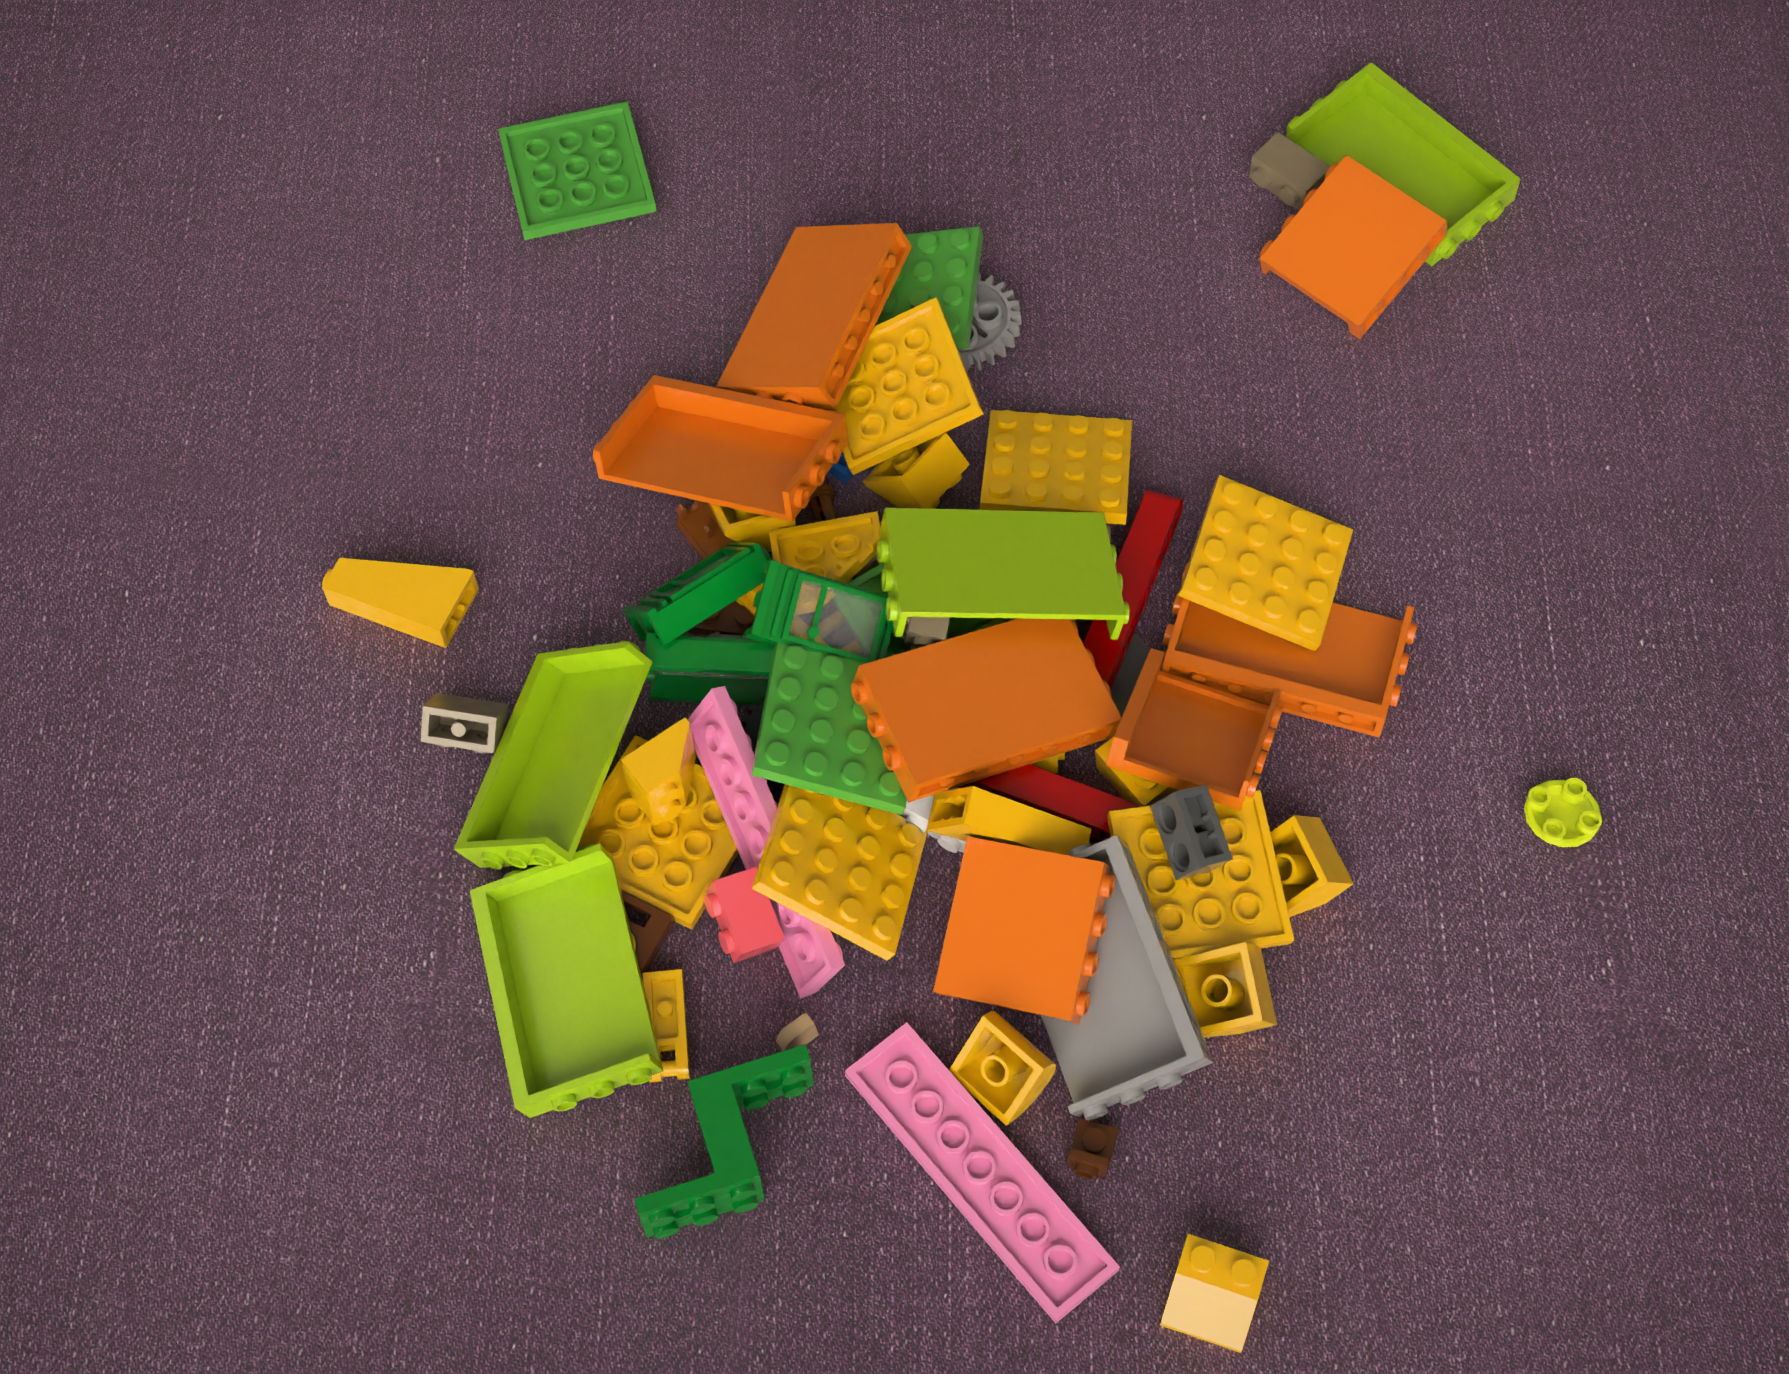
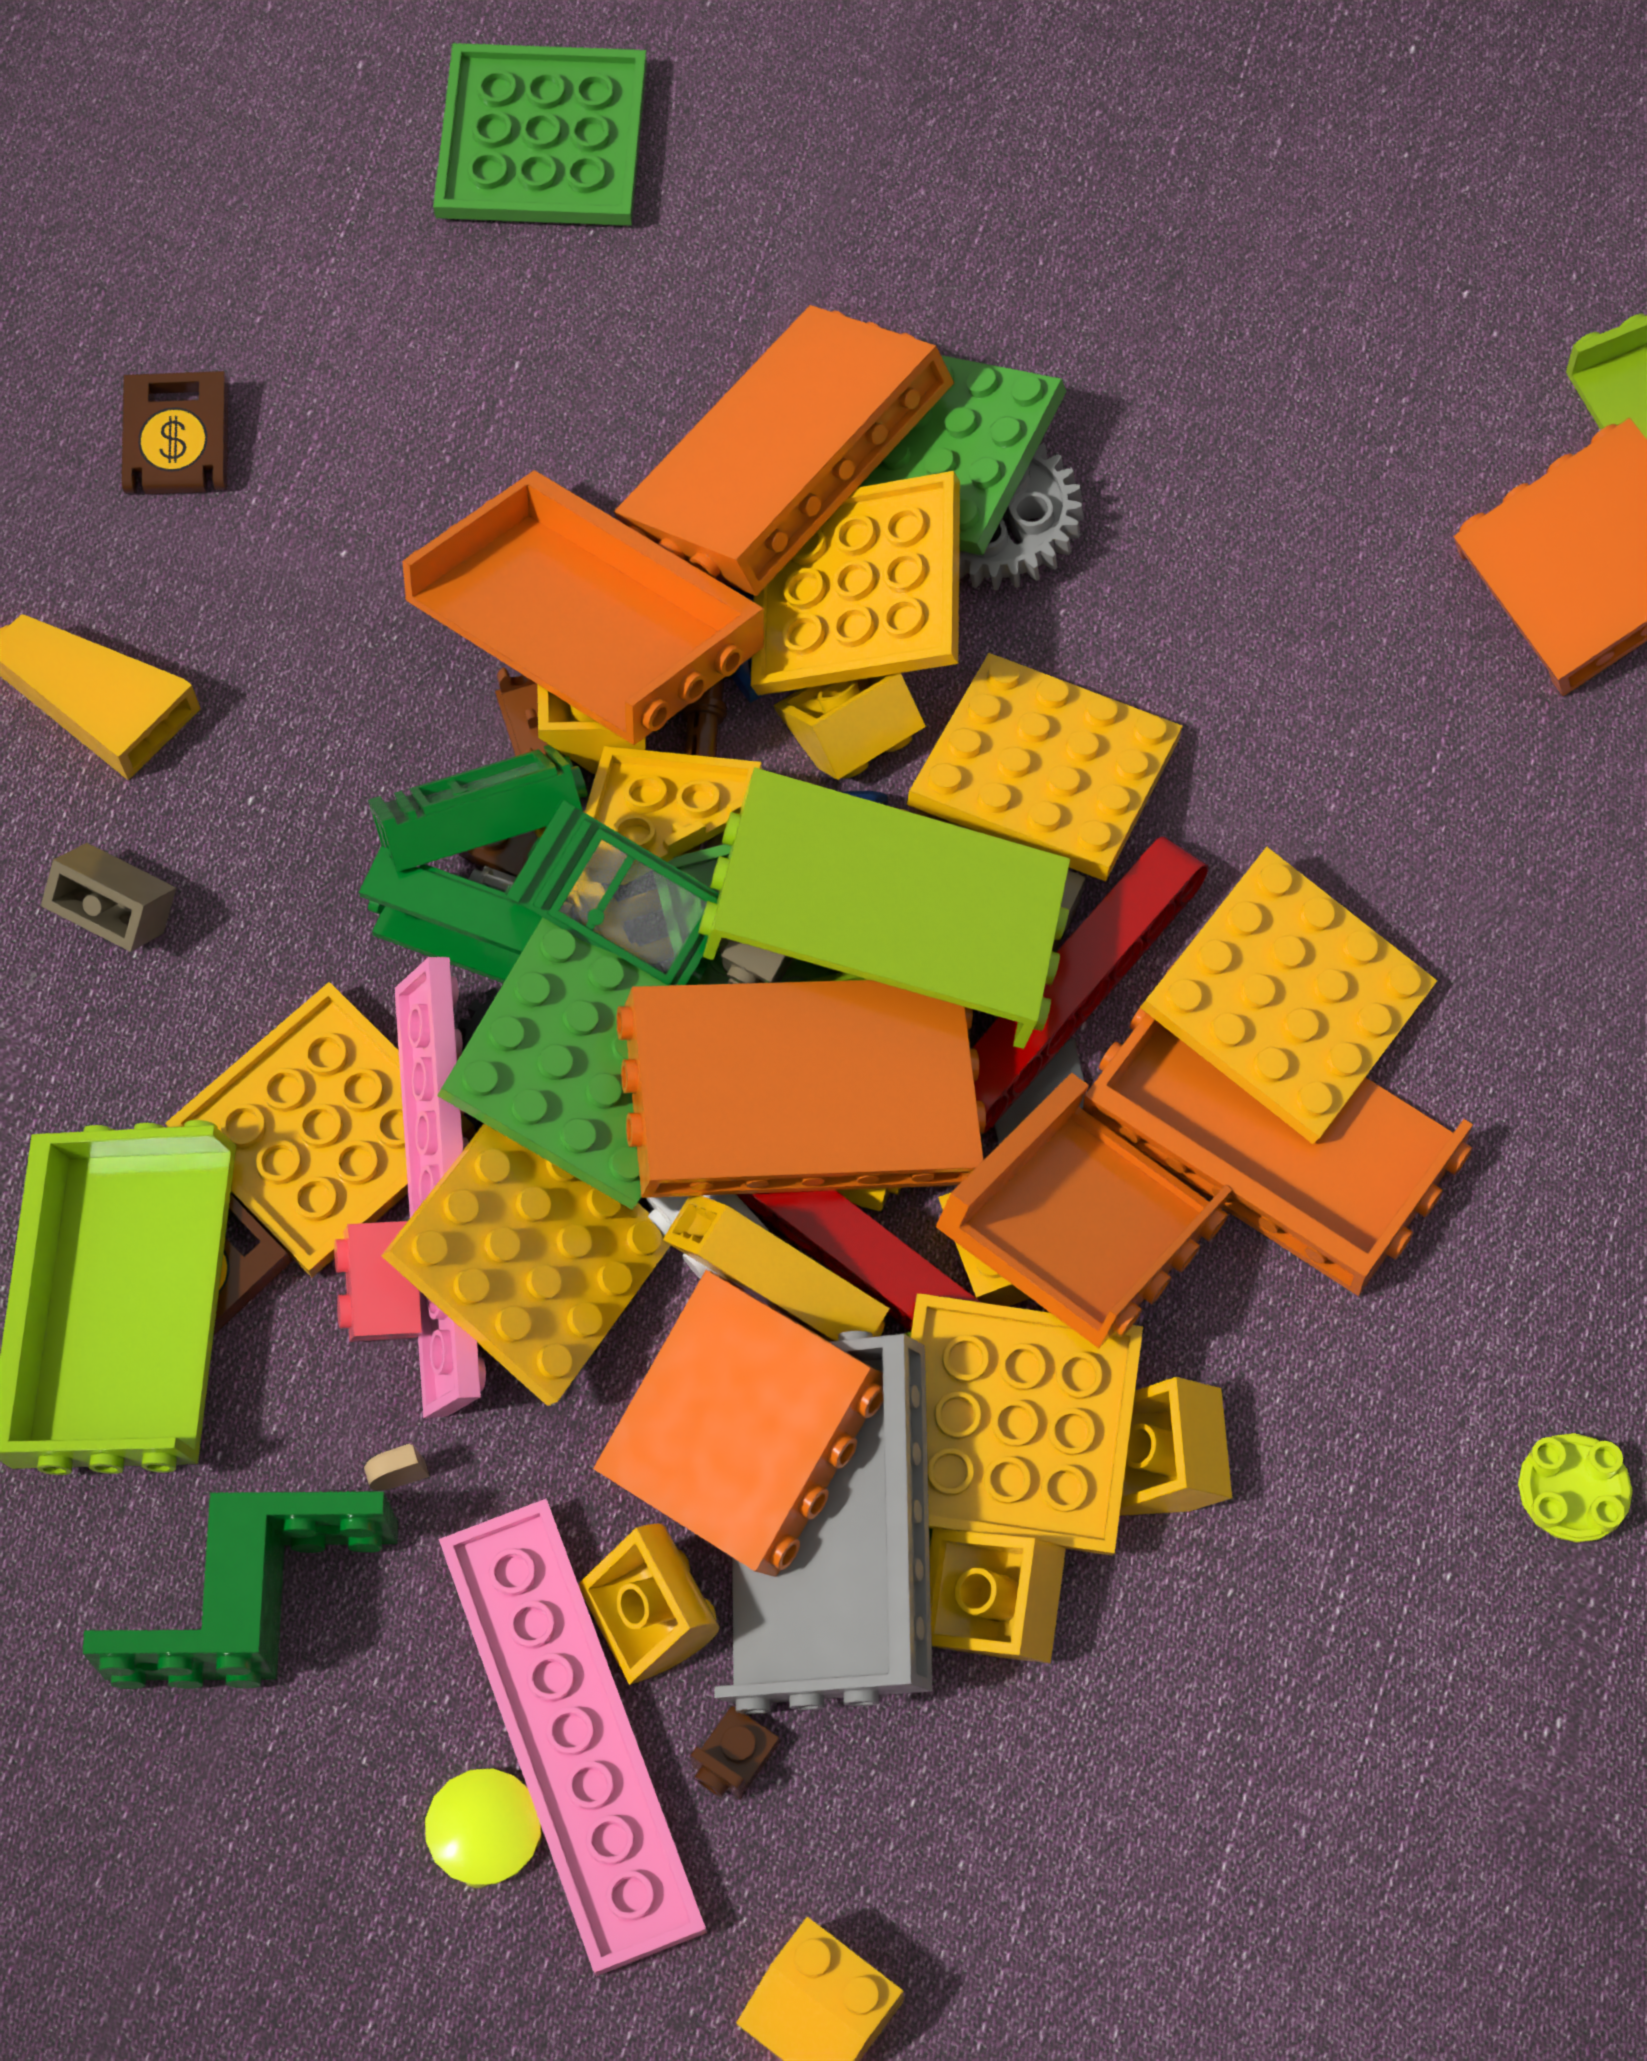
camera: 20 degrees right, 5 degrees up
lime panel [454,641,652,870] -> none
yellow slope [621,717,696,826] -> none
yellow plate [643,969,690,1083] -> none
dark grey brick [1150,785,1233,881] -> none
dark tan brick [1249,132,1331,211] -> none
none -> reddish brown container [122,371,229,494]
none -> neon yellow dish [425,1768,542,1888]

